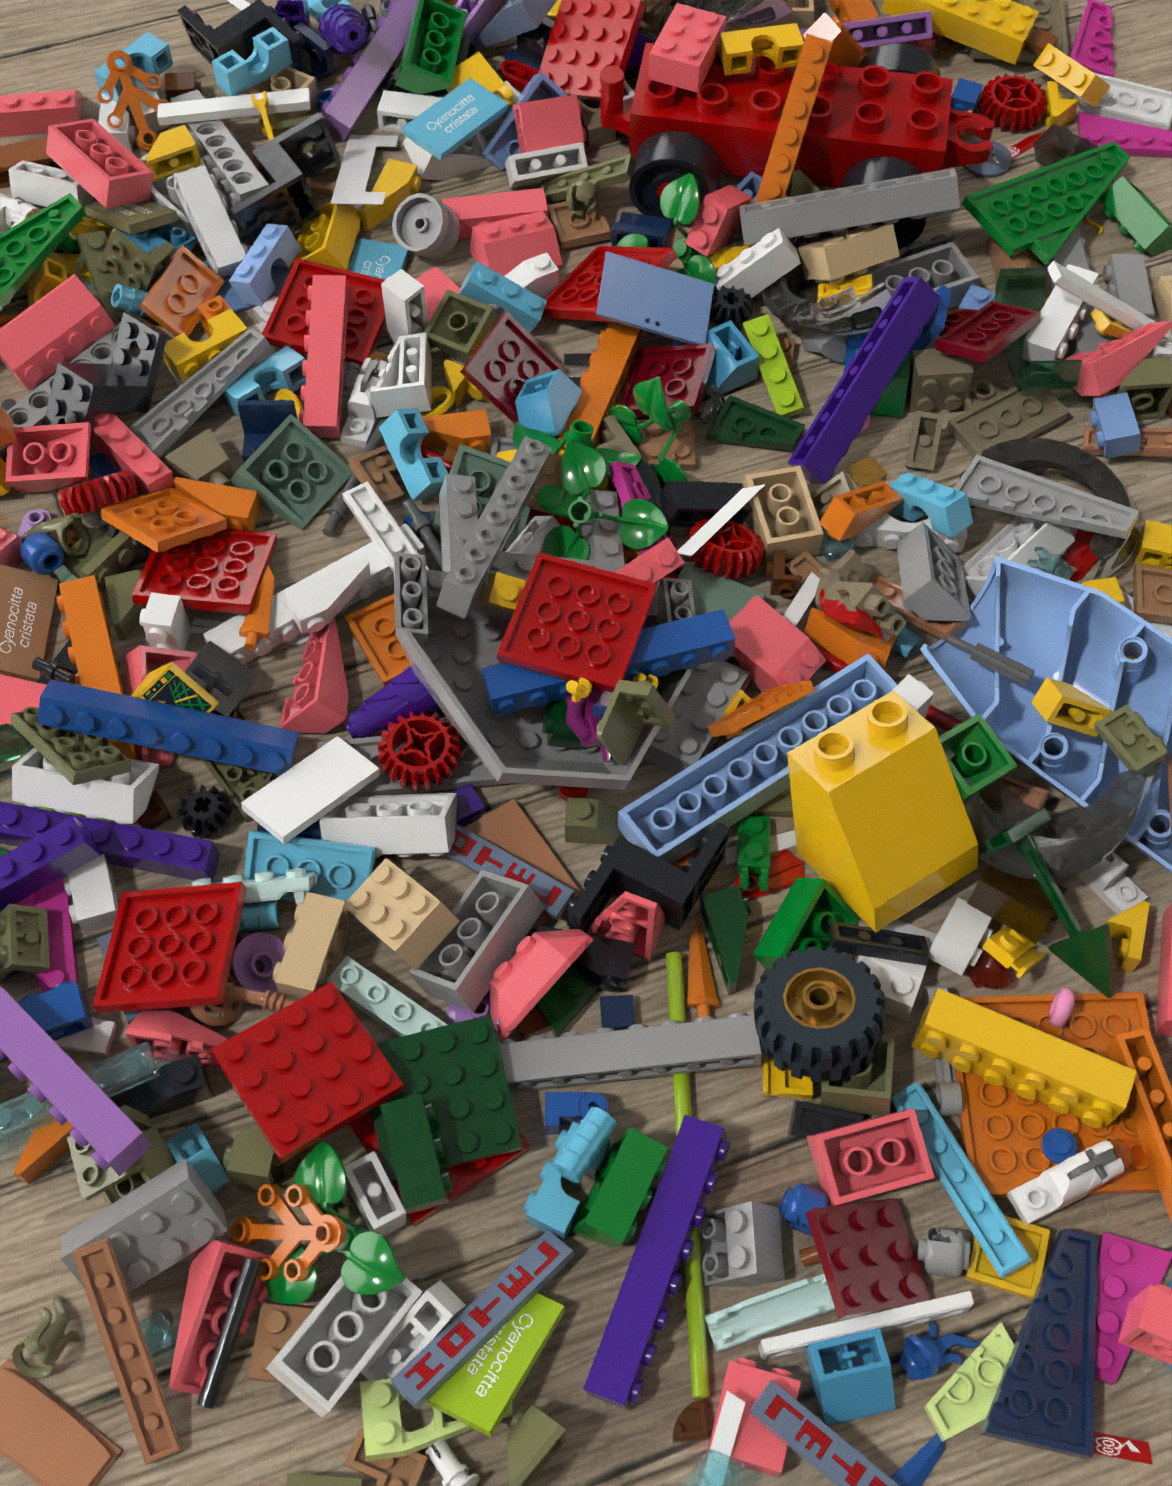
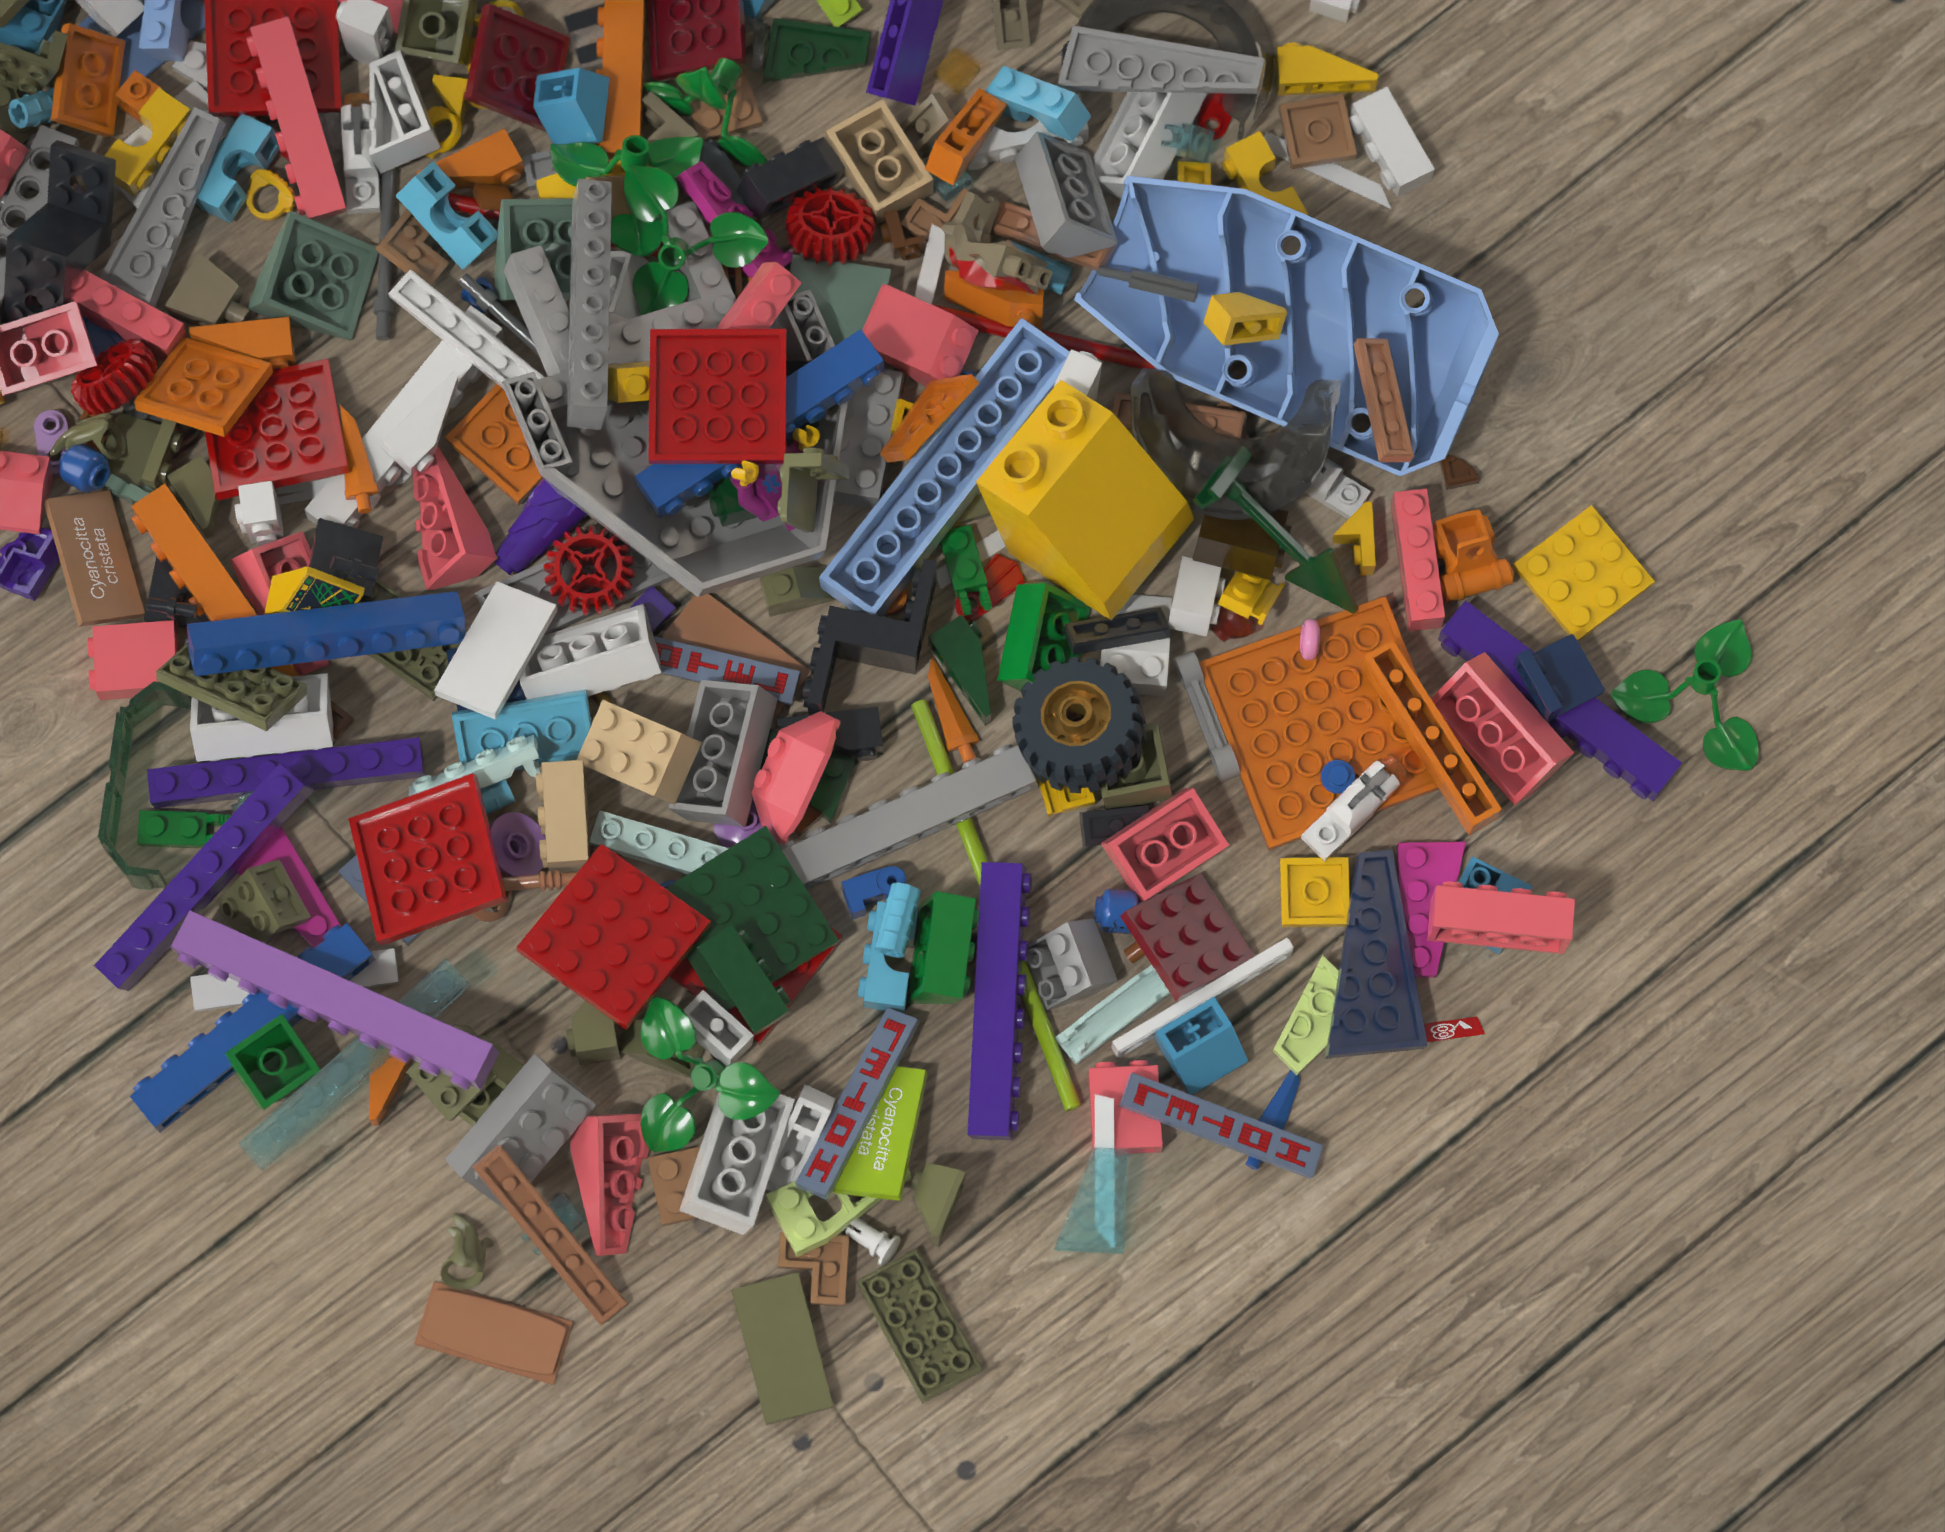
camera: 20 degrees left, 15 degrees up
white brick [63,854,119,933] -> none
black slope [108,1054,213,1119] -> none
coral wedge [125,1008,228,1068] -> none
medium azure slope [166,1123,230,1194] -> none
black gear [178,784,233,839] -> none
black piece [197,1257,262,1409] -> none
orange plant [229,1184,347,1282] -> none
dark blue bracket [237,400,298,463] -> none
coral wedge [590,891,665,961] -> none
dark blue tile [600,995,635,1031] -> none
reddish brown tile [672,1398,710,1443] -> none
white sticker [677,484,766,556] -> none
medium azure tile [891,1081,1032,1280] -> none
blue piece [899,1320,980,1380] -> none
yellow brick [911,988,1137,1128] -> none
light grey head [918,1228,970,1278] -> none
green slope [939,713,1018,803] -> none
olive bracket [1094,704,1168,782] -> none

